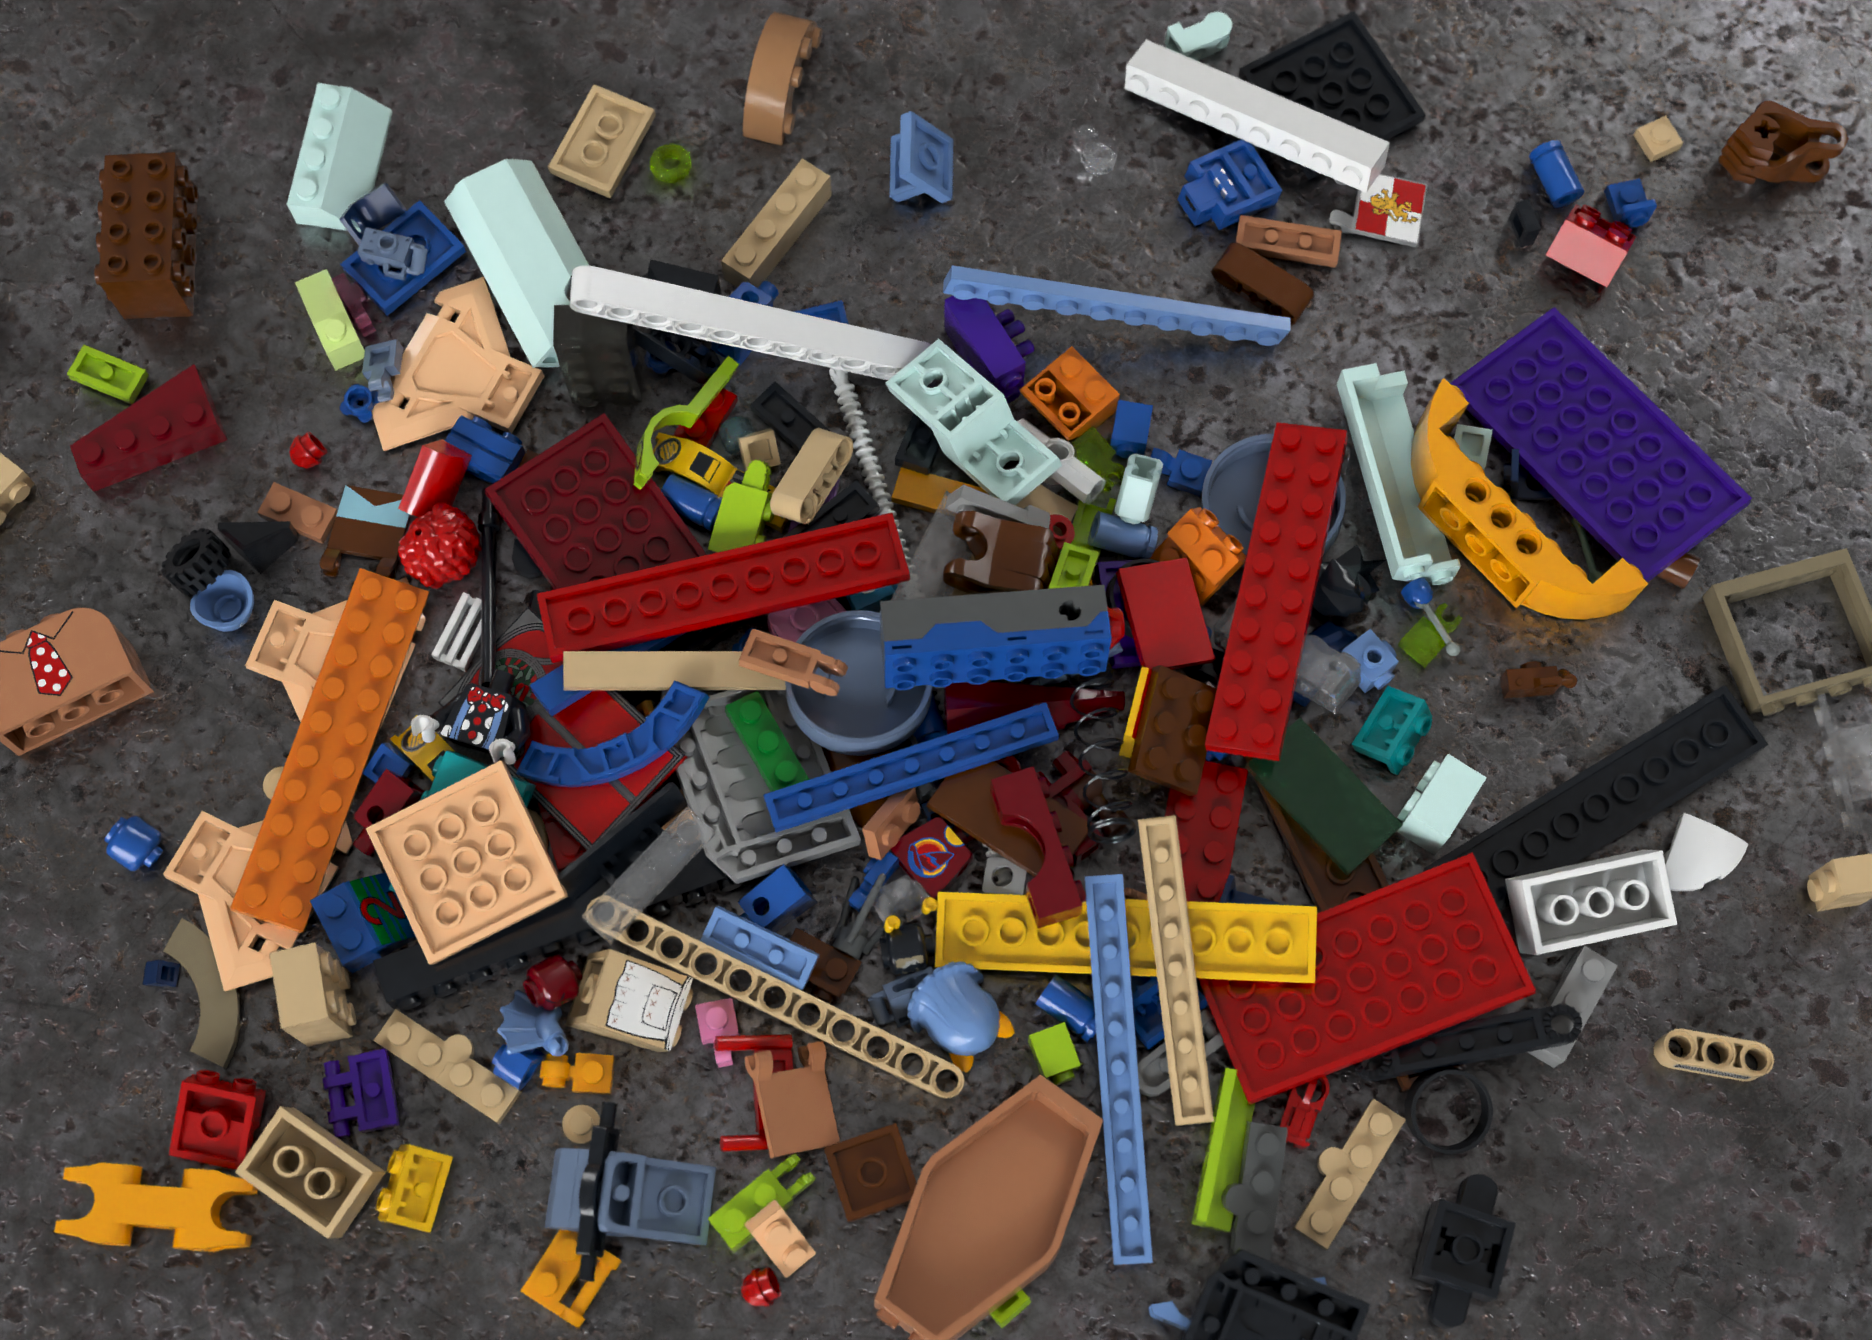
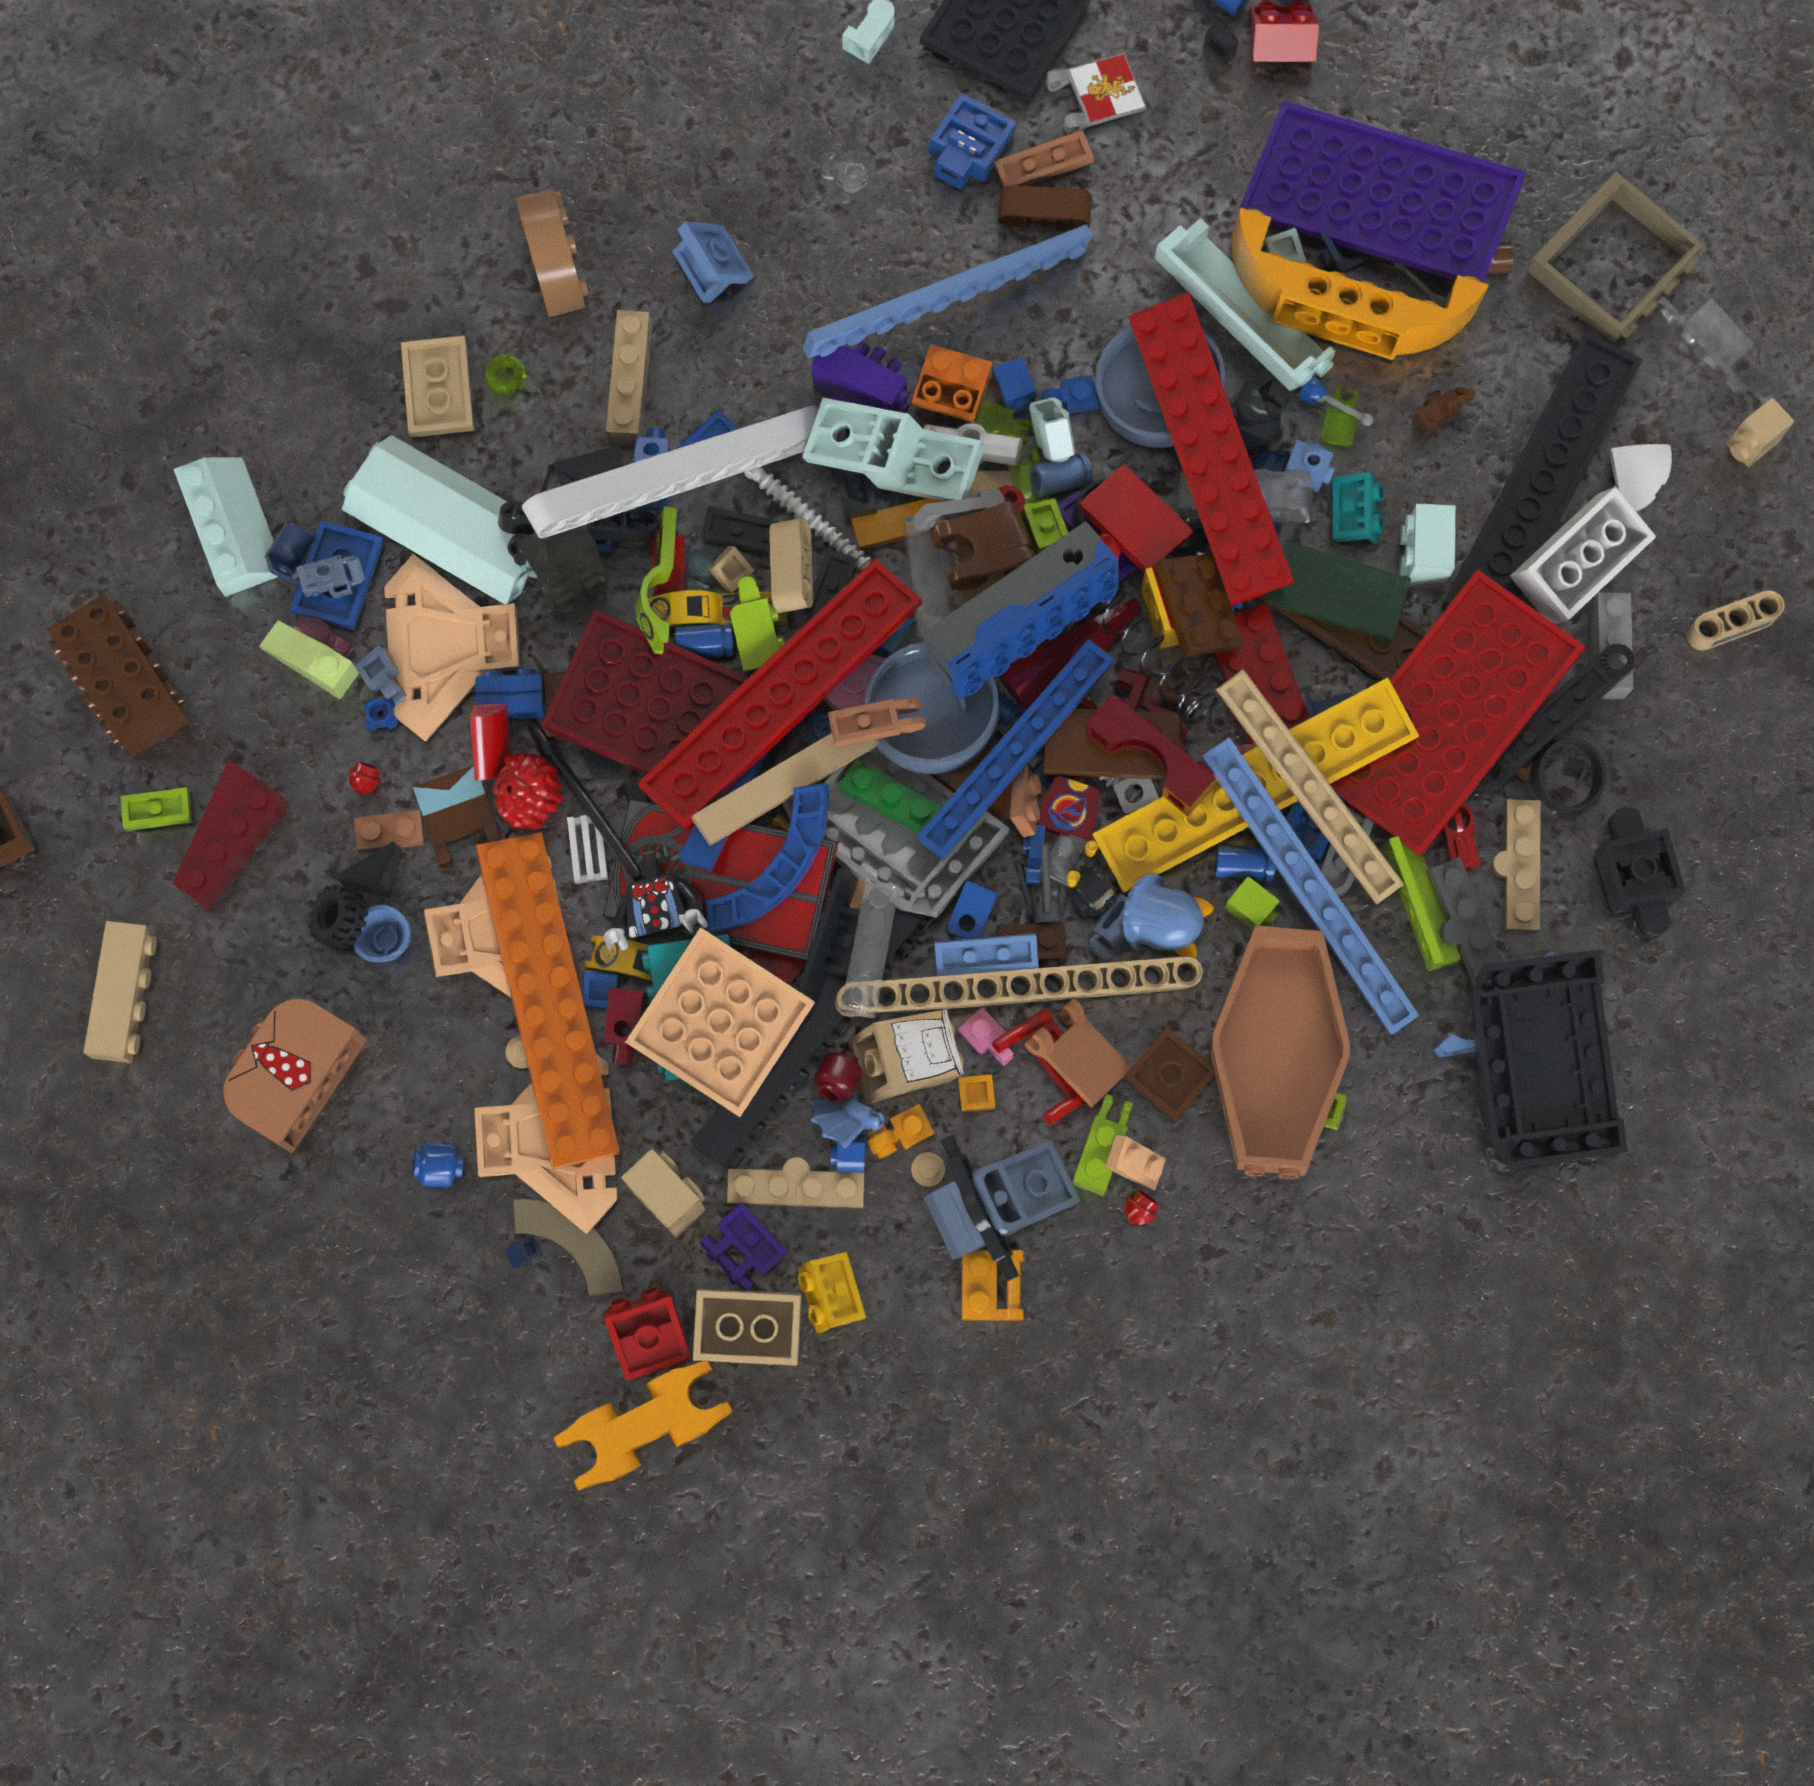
camera: 30 degrees left, 5 degrees up
blue slope [310,873,417,974] -> none
white brick [1124,39,1390,193] -> none
orange plate [1150,507,1247,607] -> none
none -> light orange plate [958,1074,996,1113]

